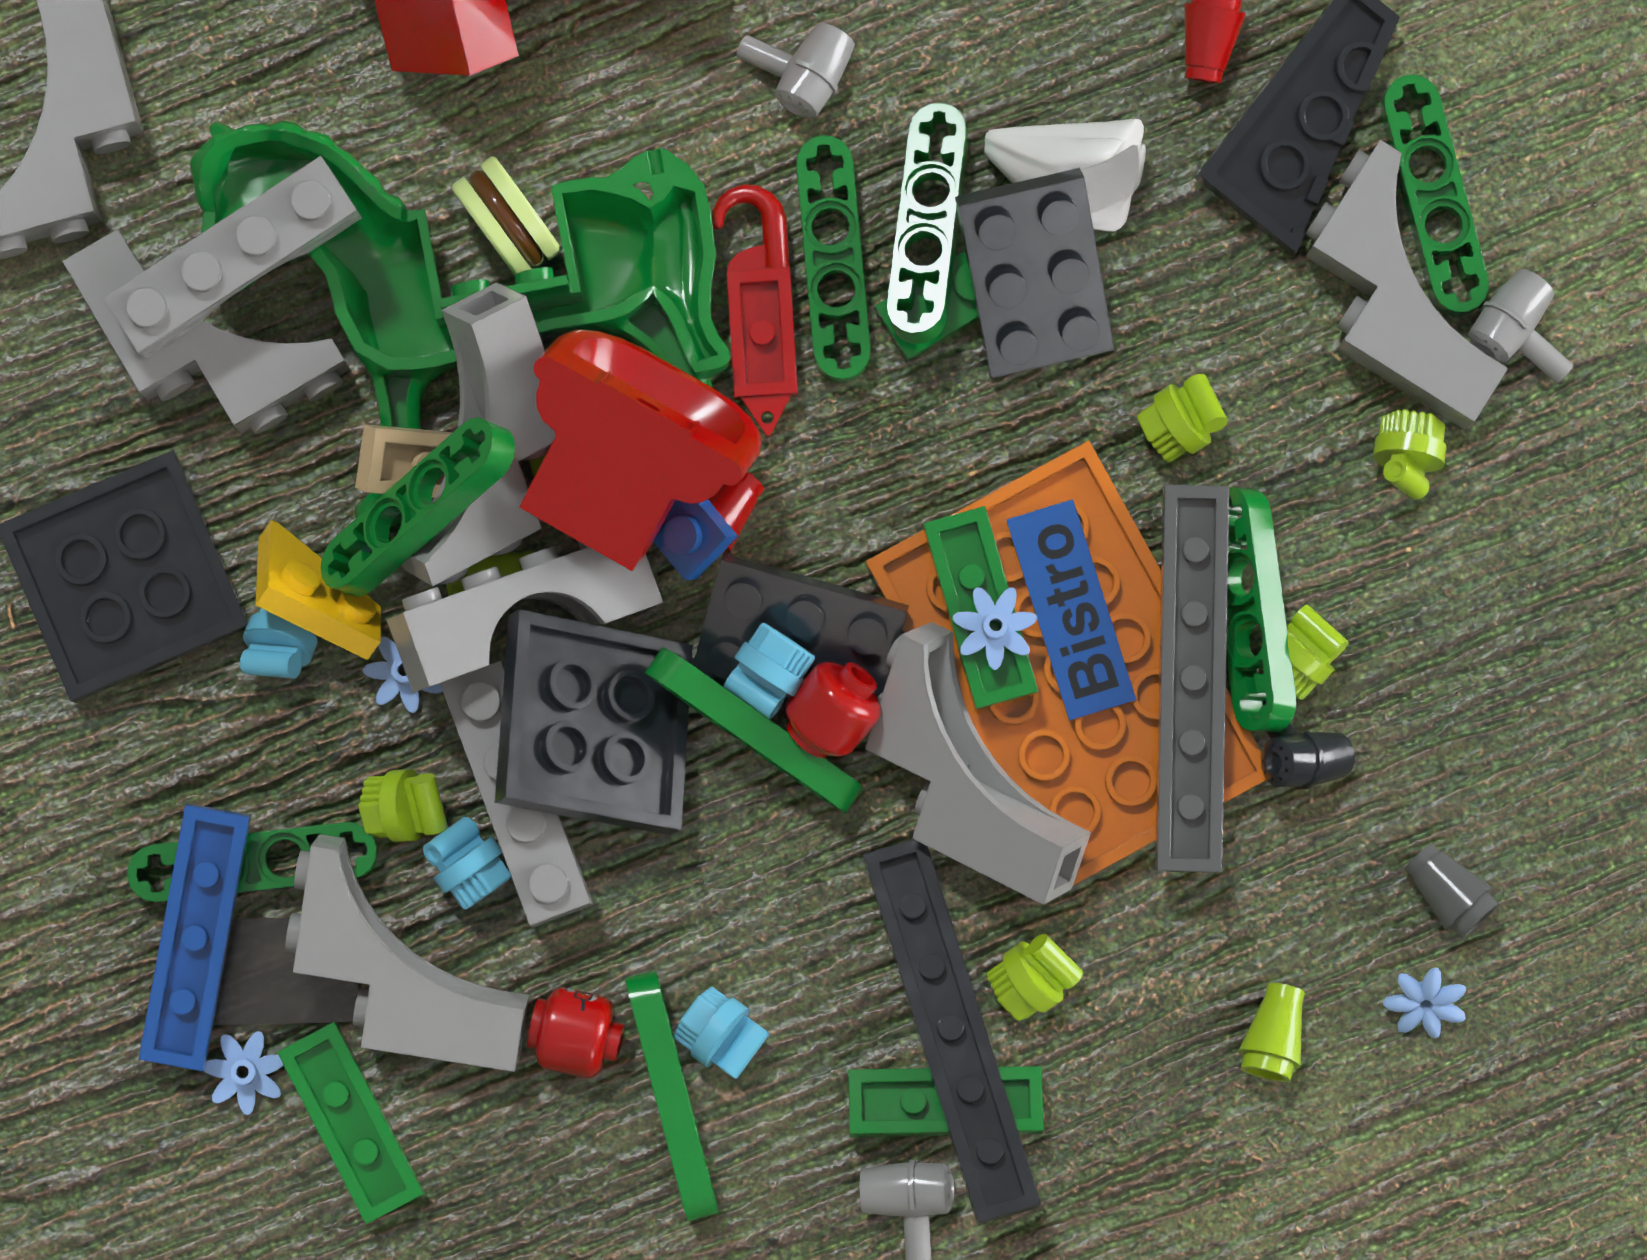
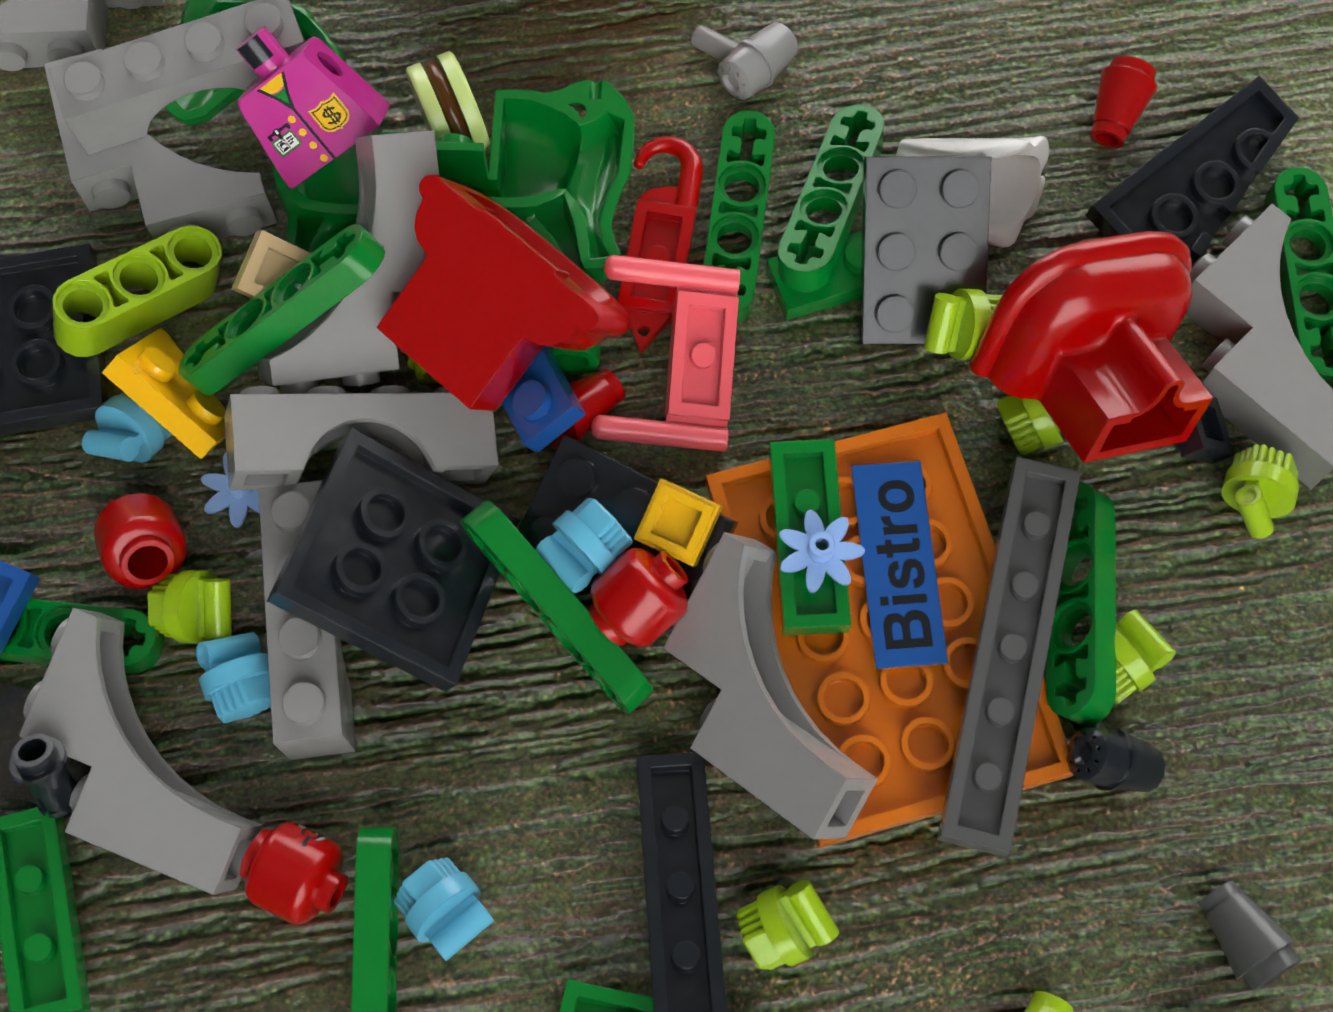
camera: 20 degrees right, 15 degrees down
none -> black pin [9,733,77,818]
none -> lime beam [53,225,222,357]
none -> red head [94,493,187,589]
none -> dark pink torso [236,26,390,189]
none -> coral plate [591,255,740,452]
none -> yellow tile [634,478,723,567]
none -> lime piece [924,289,1003,360]
none -> red piece [969,231,1213,463]
none -> black plate [1173,397,1235,464]

